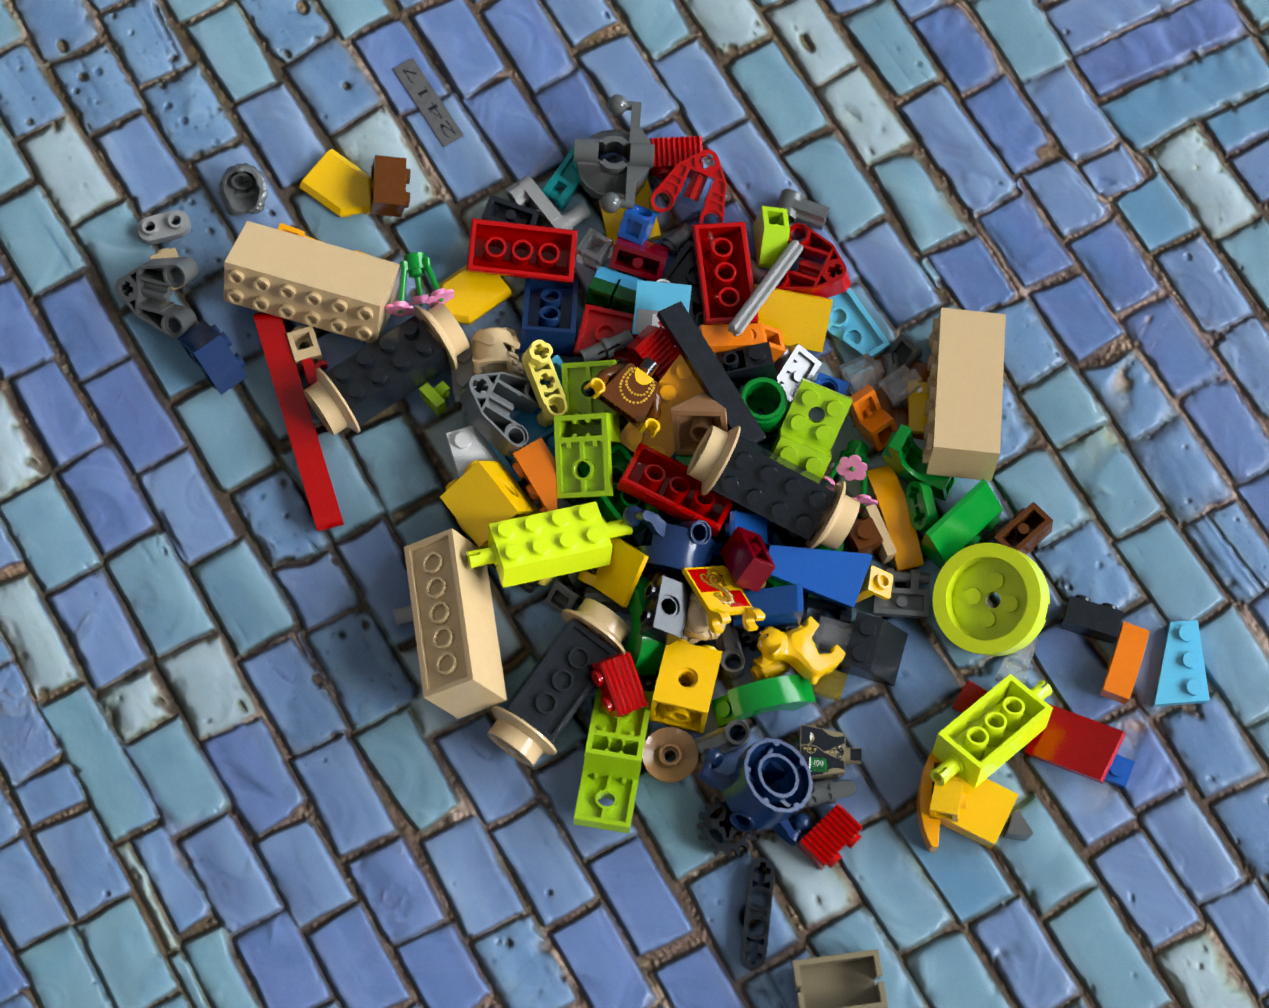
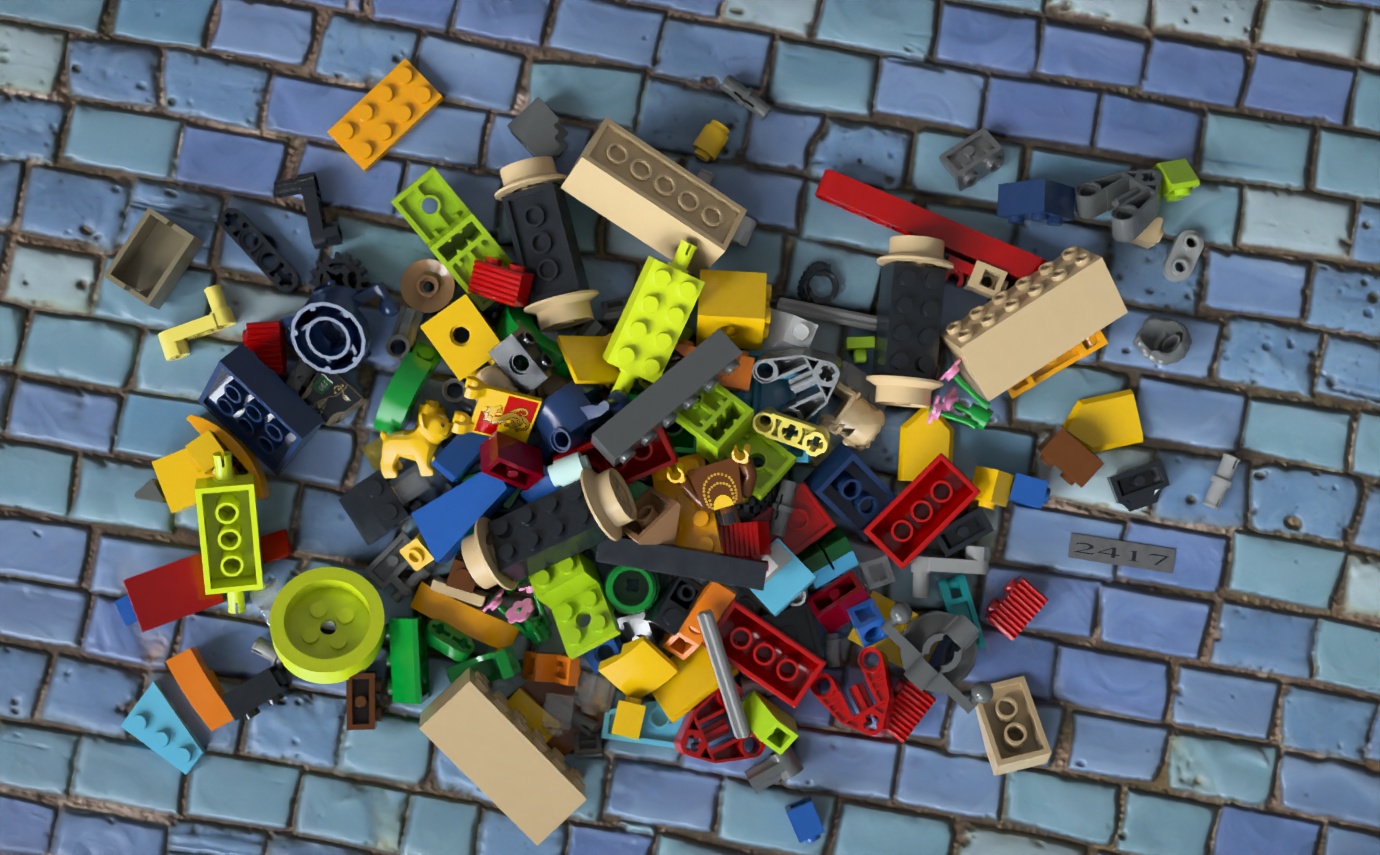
camera: 130 degrees right, 15 degrees up
none -> light yellow beam [158,284,236,361]
none -> dark blue slope [198,343,324,476]
none -> light grey pin [251,636,283,667]
none -> black beam [274,172,343,250]
none -> light orange plate [327,58,444,173]
none -> dark grey piece [507,97,568,161]
none -> light aqua brick [548,451,592,487]
none -> dark grey brick [591,328,742,467]
none -> yellow slope [598,636,679,699]
none -> yellow brick [611,696,646,740]
none -> yellow brick [692,119,730,162]
none -> dark grey pin [719,74,773,121]
none -> light grey axle [776,297,877,331]
none -> blue brick [785,796,825,843]
none -> black piece [797,261,839,304]
none -> flat silver bracket [939,127,1004,191]
none -> tan slope [971,676,1052,776]
none -> yellow brick [972,466,1014,510]
none -> red brick [984,576,1049,641]
none -> blue brick [1008,473,1050,508]
none -> black slope [1107,459,1170,512]
none -> lime slope [1151,158,1200,203]
none -> light grey pin [1202,453,1241,510]

